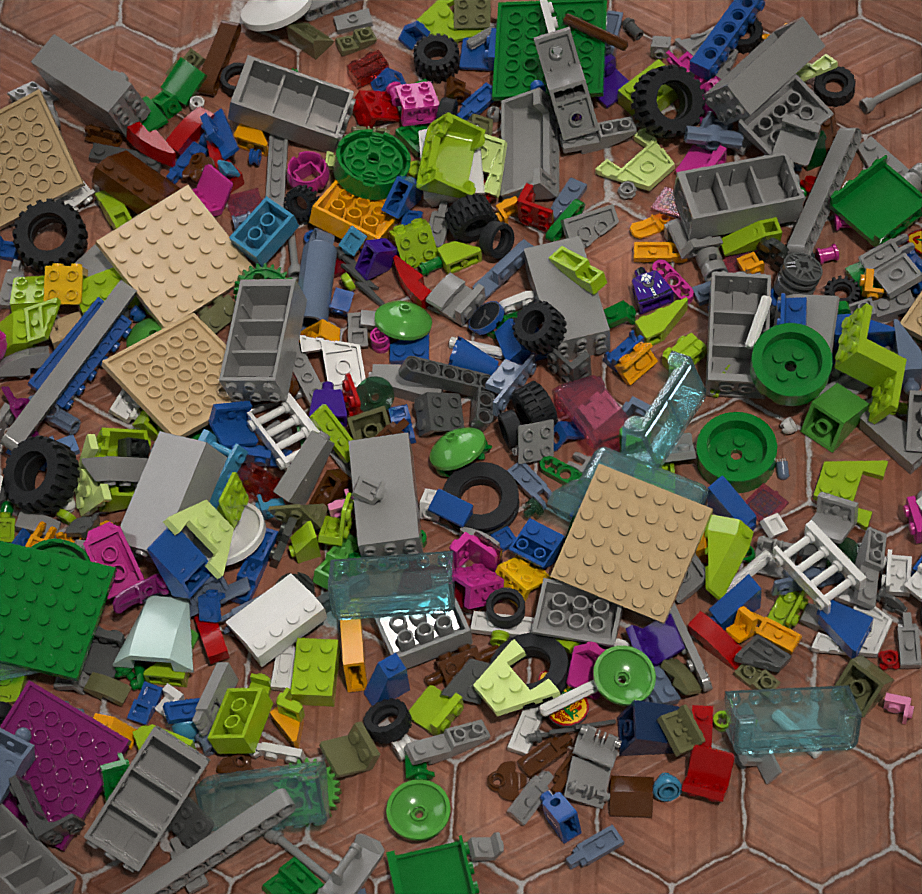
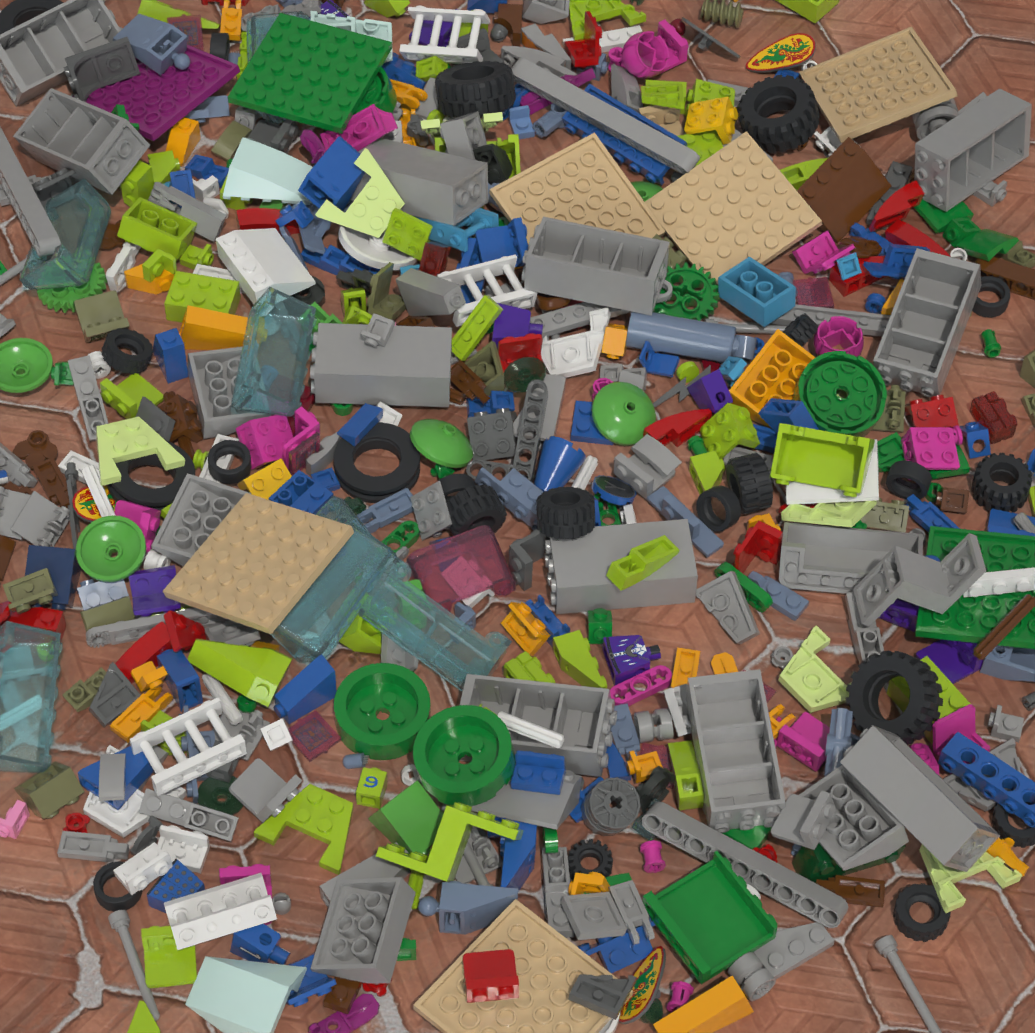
camera: 90 degrees right, 5 degrees down
none -> light grey slope [99,753,126,801]
none -> red wing [164,610,206,652]
none -> white arm [203,197,229,219]
none -> lime brick [356,767,388,809]

